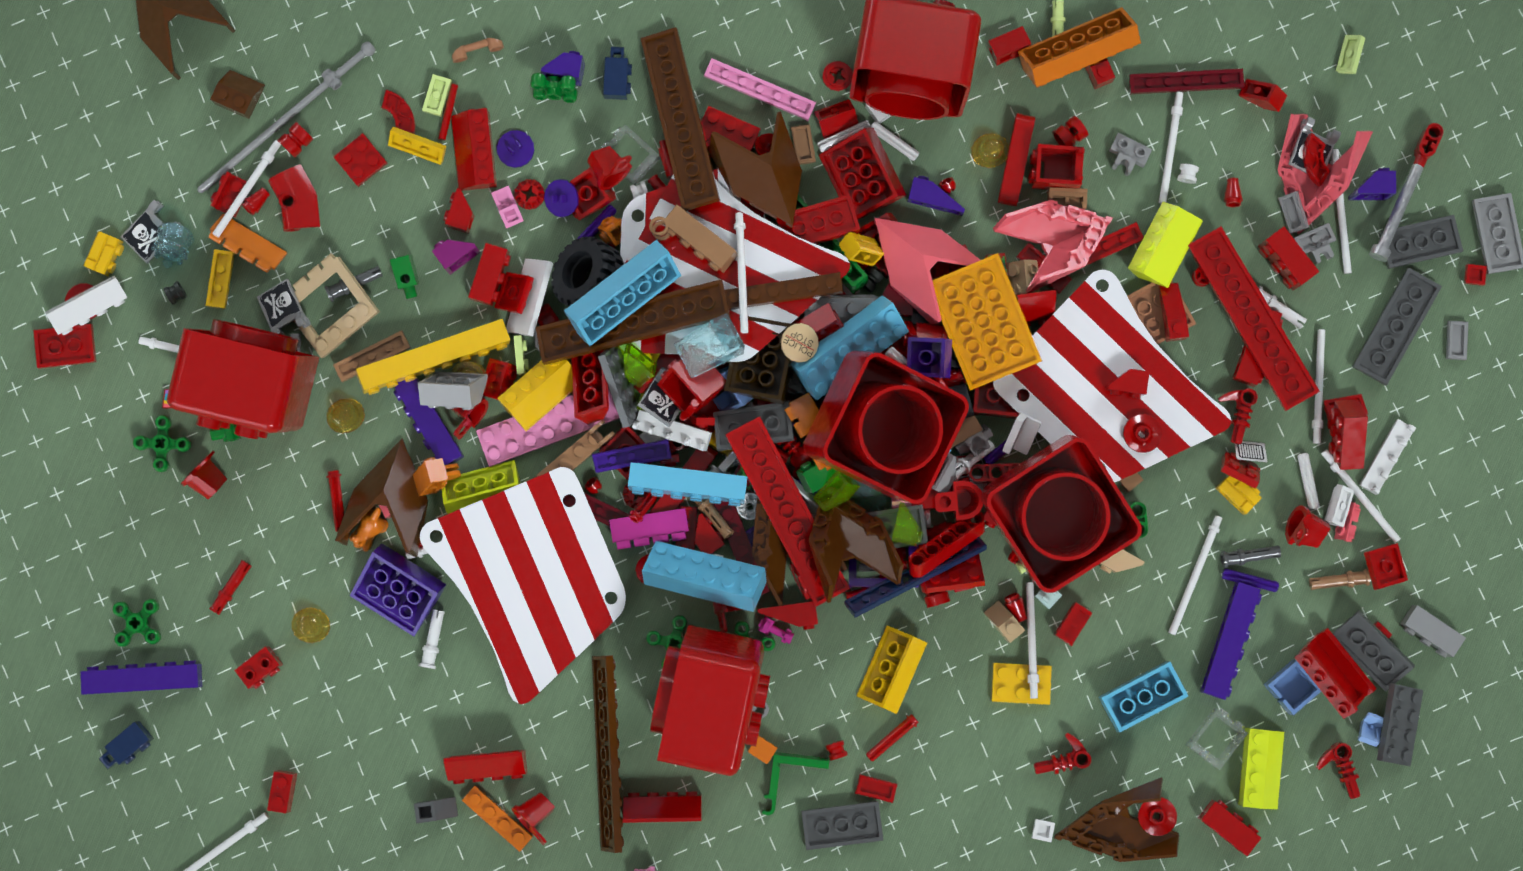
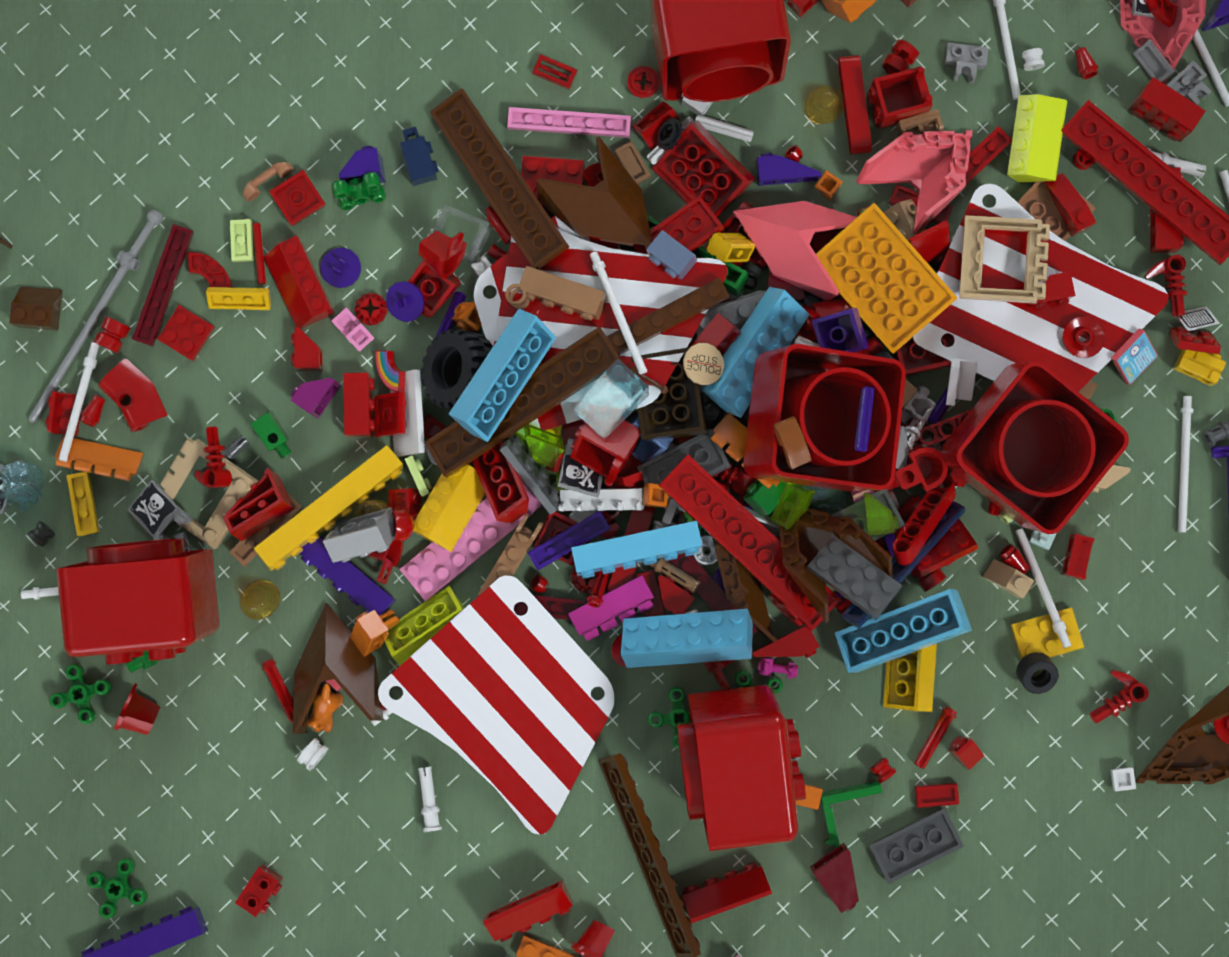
camera: 10 degrees left, 0 degrees up
red pin [209,560,252,615] -> none
clear yellow hat [292,608,330,643] -> none
dark purple slope [350,543,447,636] -> none
medium azure brick [1098,661,1188,732] -> none
none -> dark red plate [132,224,194,347]
none -> red piece [194,426,232,488]
none -> red wedge [223,468,294,541]
none -> red plate [269,169,326,227]
none -> white wheel [297,738,329,771]
none -> tile [375,351,405,392]
none -> red hair [392,510,414,541]
none -> red tile [532,54,578,90]
none -> reddish brown hinge [630,367,669,394]
none -> orange slope [642,483,668,507]
none -> sand blue brick [646,230,697,280]
none -> black gear [657,118,684,151]
none -> dark orange slope [773,416,812,469]
none -> dark grey plate [807,535,902,620]
none -> dark red slope [809,843,859,913]
none -> orange slope [814,170,843,201]
none -> medium azure brick [835,589,972,673]
none -> dark purple axle [854,386,875,452]
none -> red slope [948,736,984,770]
none -> tan hinge [959,215,1050,304]
none -> black tyre [1016,652,1059,694]
none -> tile [1111,328,1158,385]

